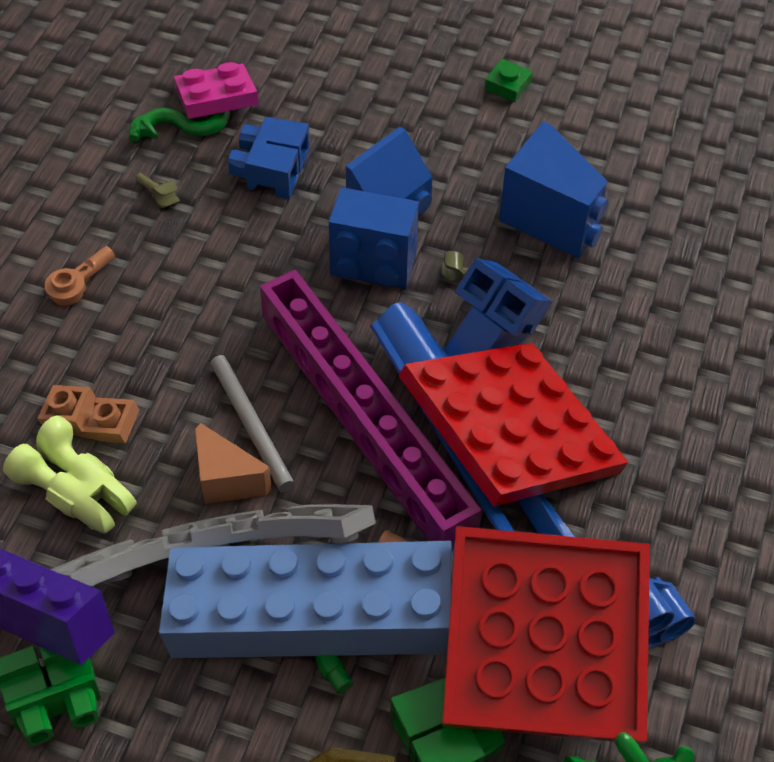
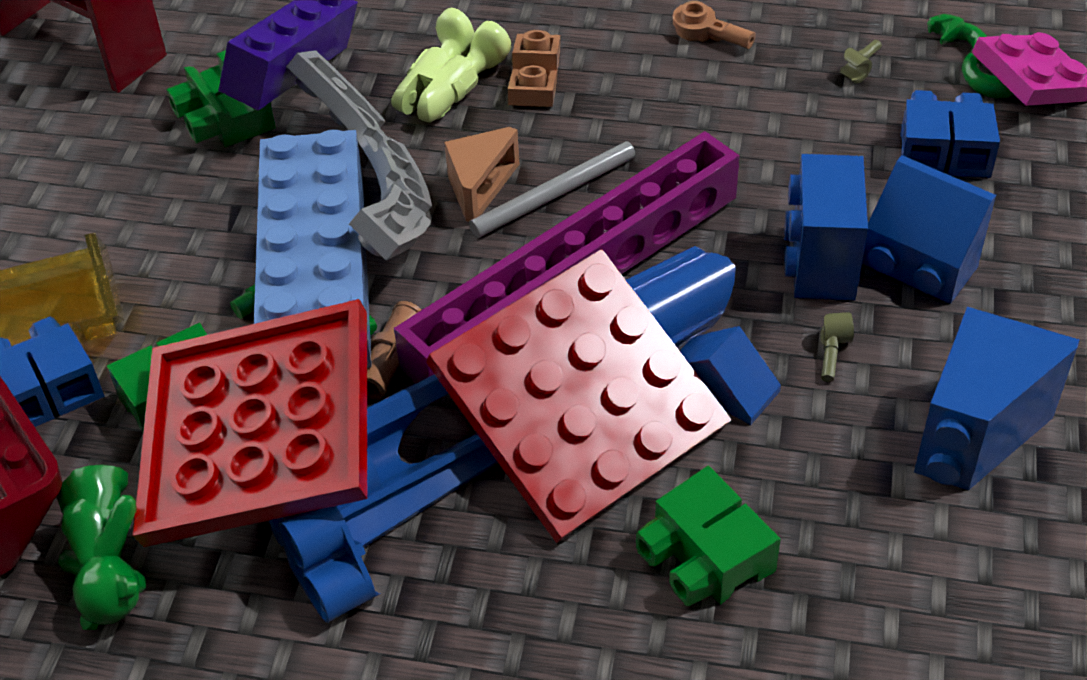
camera: 85 degrees right, 5 degrees down
blue hips [454,258,553,335] -> none
none -> green hips [636,465,781,606]

